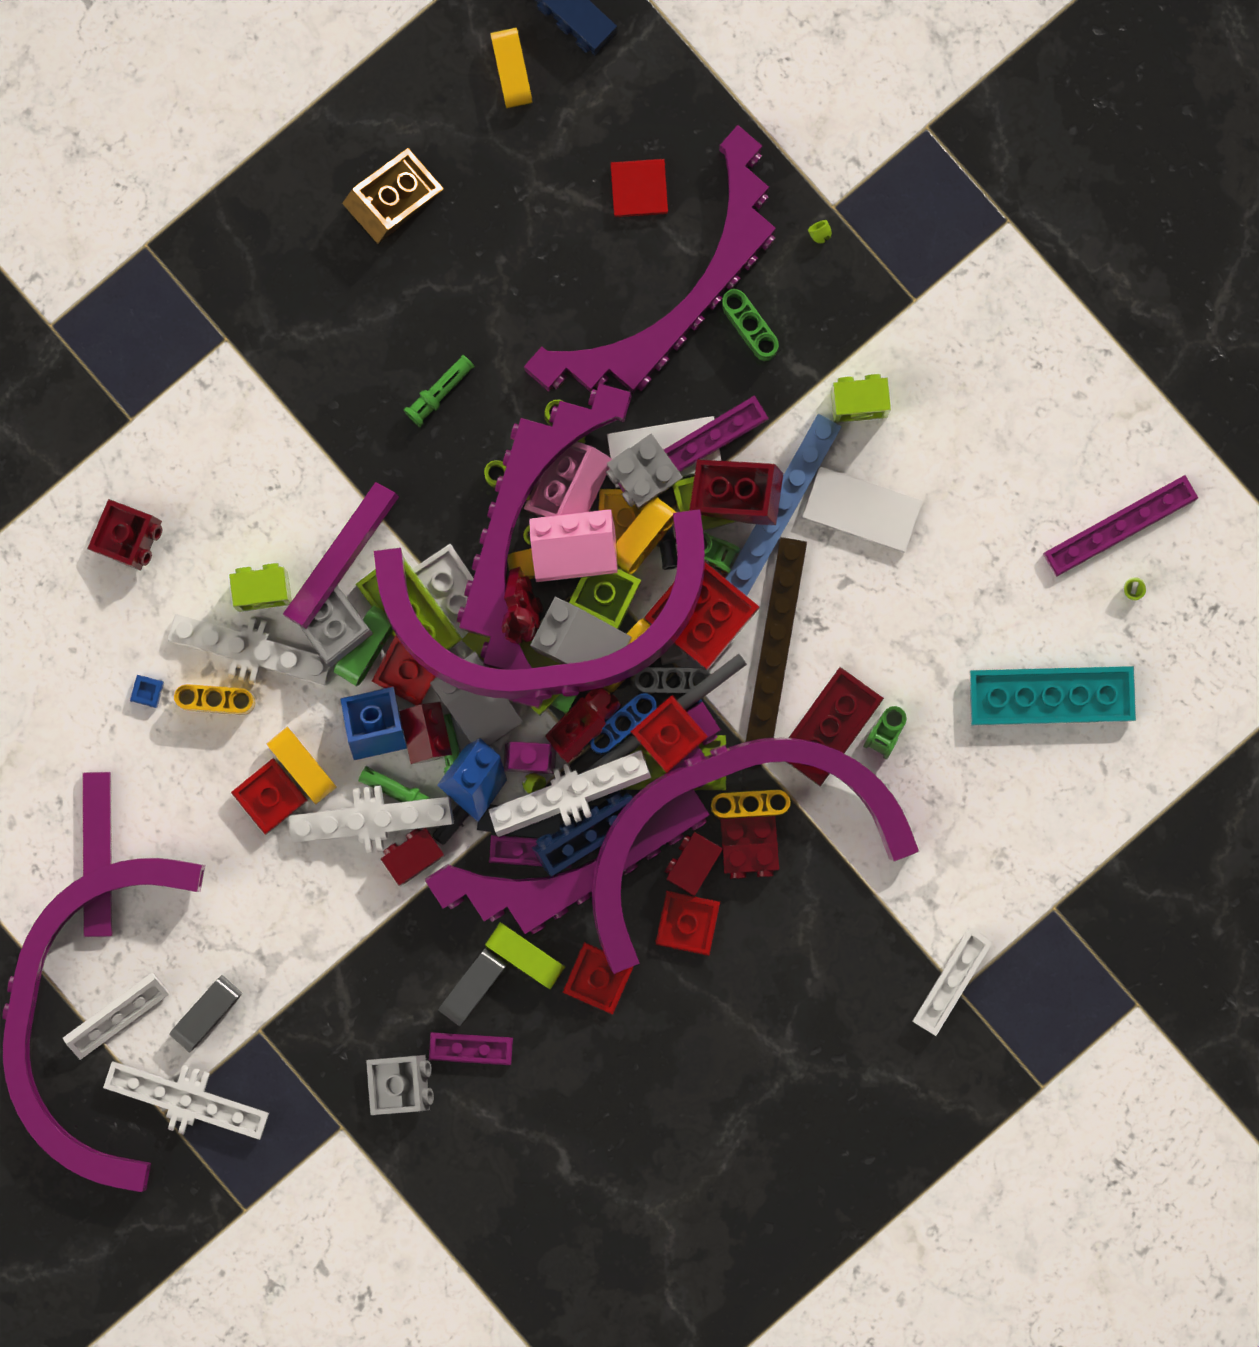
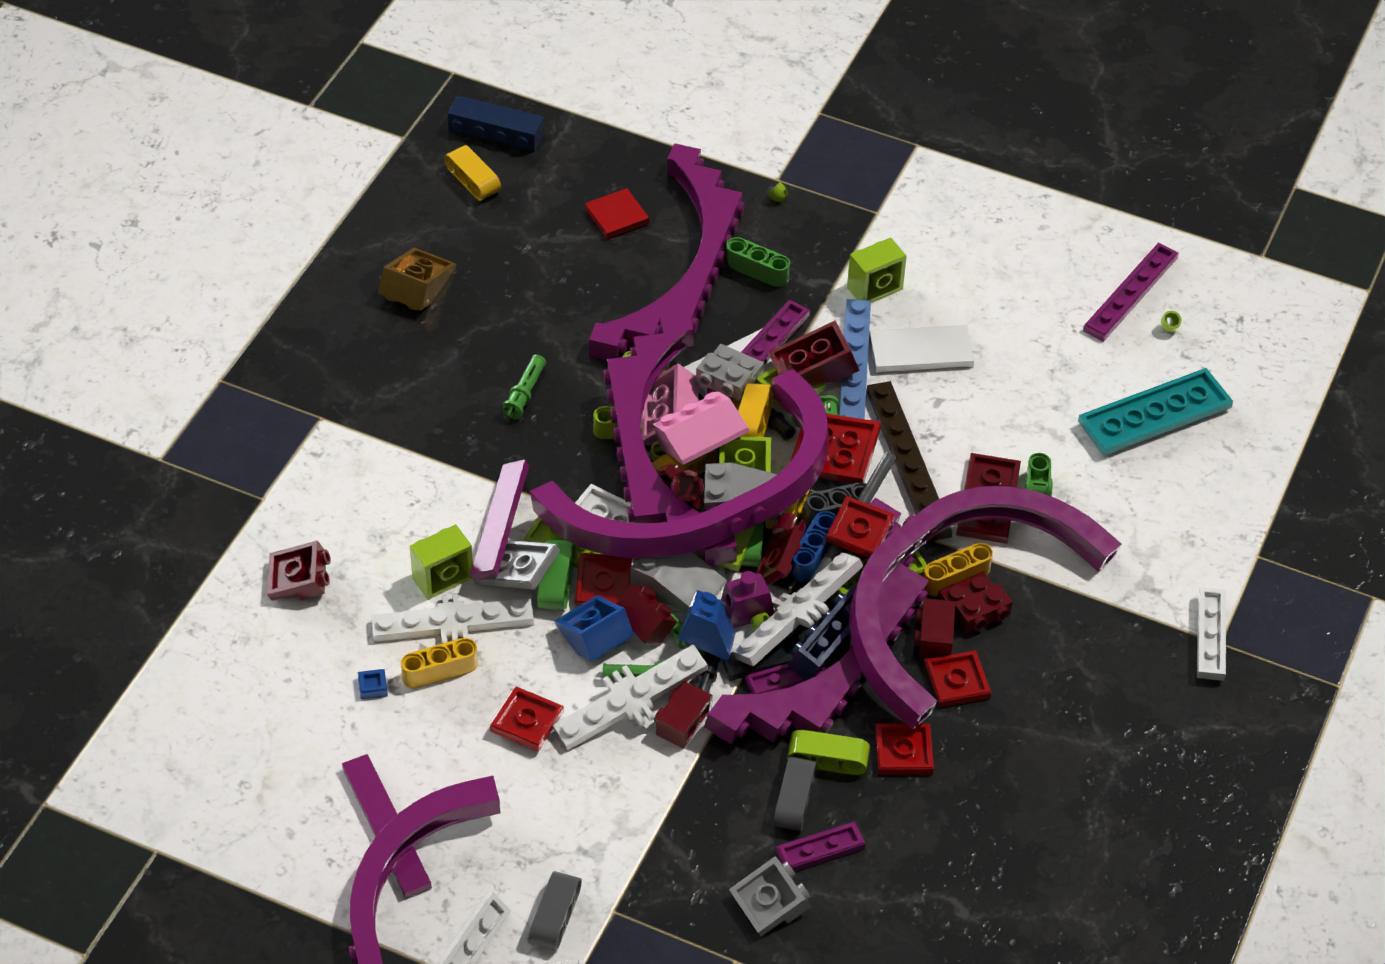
camera: 25 degrees left, 35 degrees down
yellow beam [266,726,337,804] -> none

